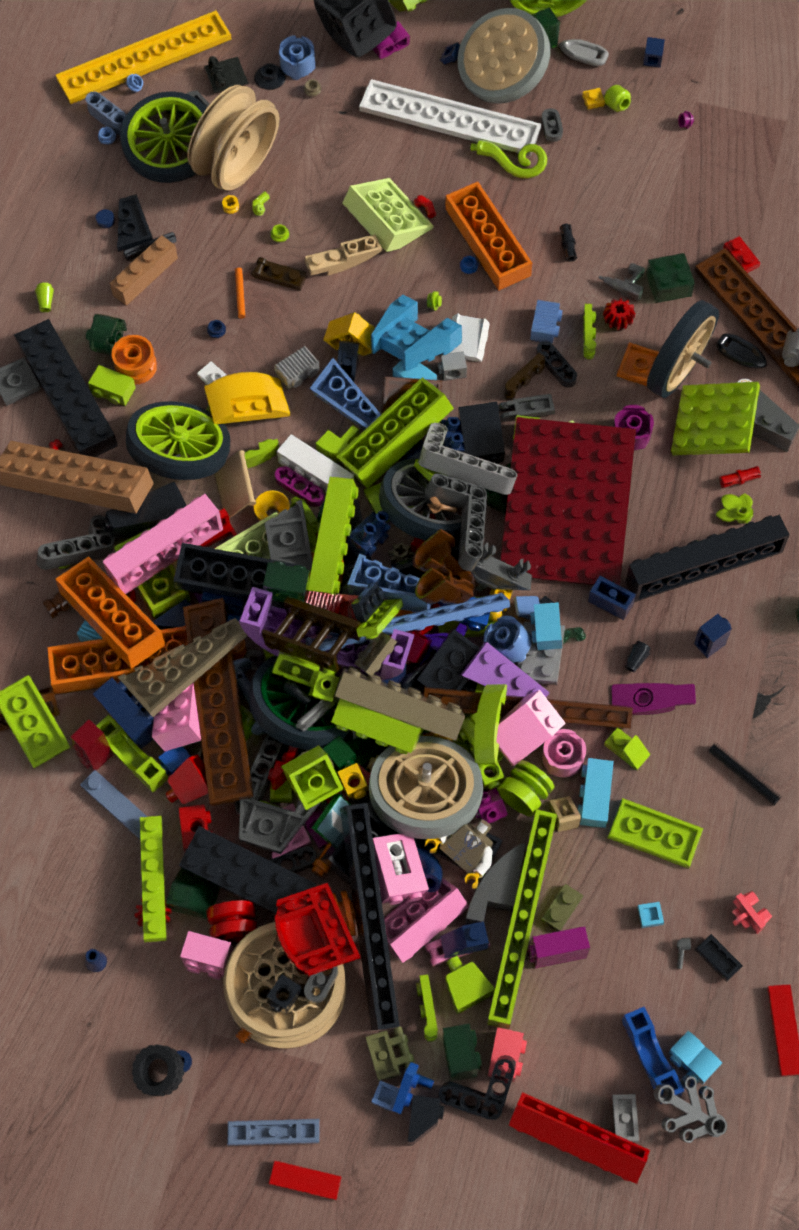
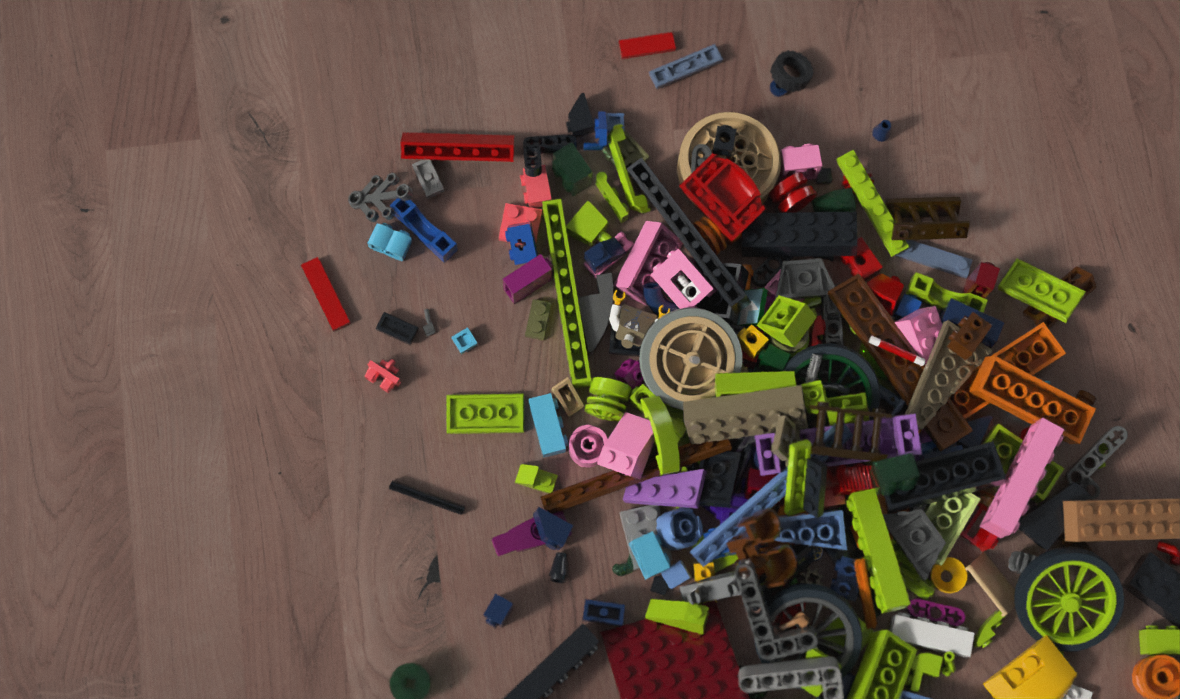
camera: 150 degrees right, 10 degrees up
none -> coral plate [499,203,542,245]
none -> blue brick [505,221,538,265]
none -> dark blue slope [533,507,573,550]
none -> lime piece [607,124,651,213]
none -> lime slope [645,599,709,634]
none -> black piece [816,168,832,184]
none -> orange axle [854,558,877,629]
none -> red bar [869,336,925,366]
none -> dark brown fence [885,197,970,240]
none -> lime arm [941,651,956,676]
none -> reddish brown brick [947,312,992,360]
none -> dark grey gear [1008,551,1037,574]

